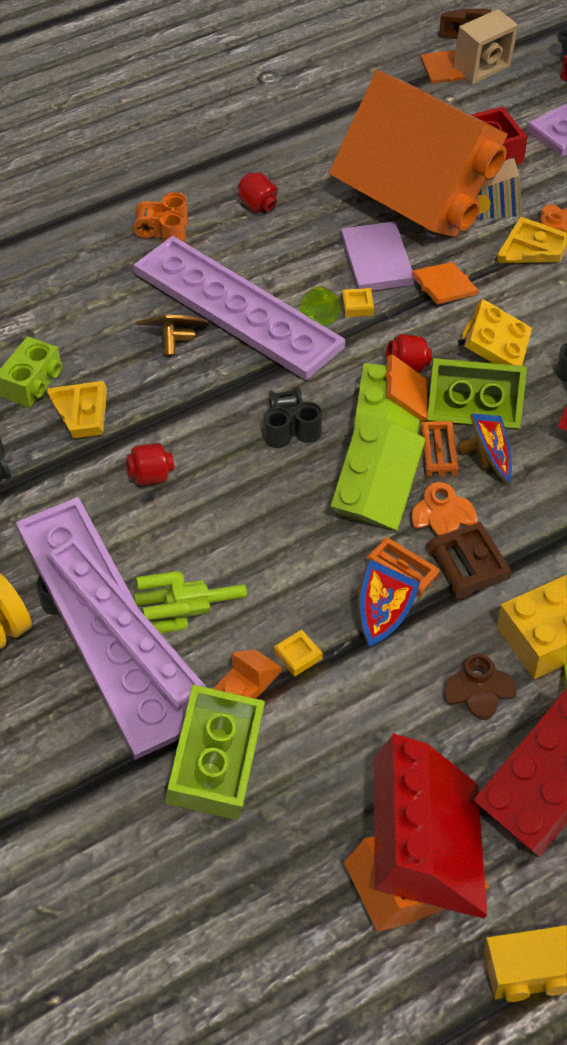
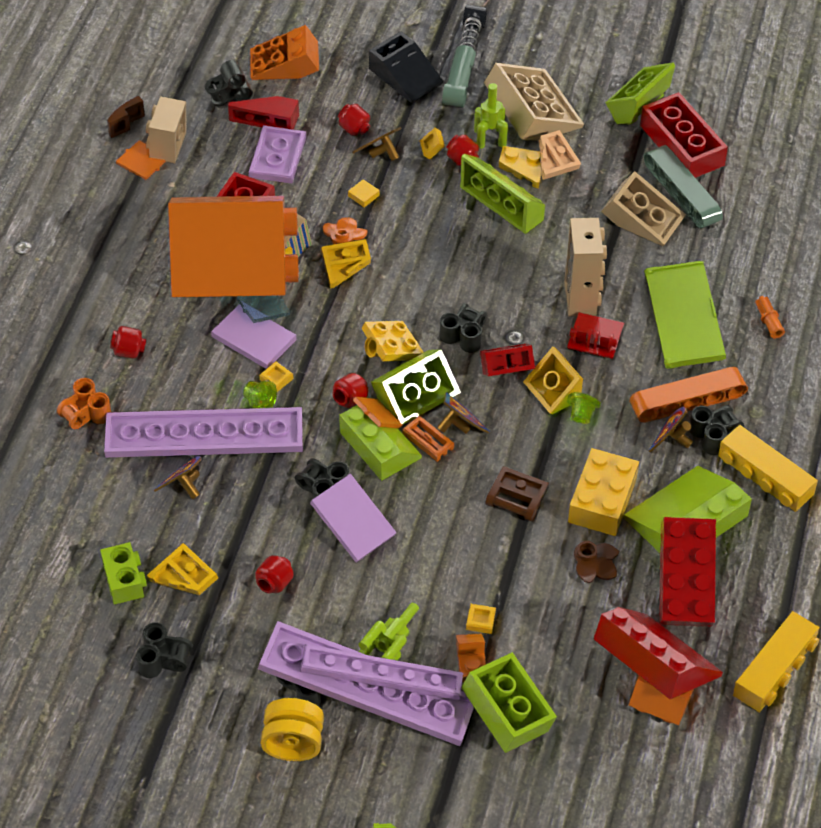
camera: 45 degrees left, 0 degrees up
lime slope [331,414,426,532] -> none
shield [358,559,420,646] -> none
orange tile [366,537,441,598] -> none
orange piece [411,262,479,304] -> none
orange plate [411,482,477,536] -> none
none -> clear light blue piece [237,296,291,323]
none -> lavender tile [310,473,396,563]

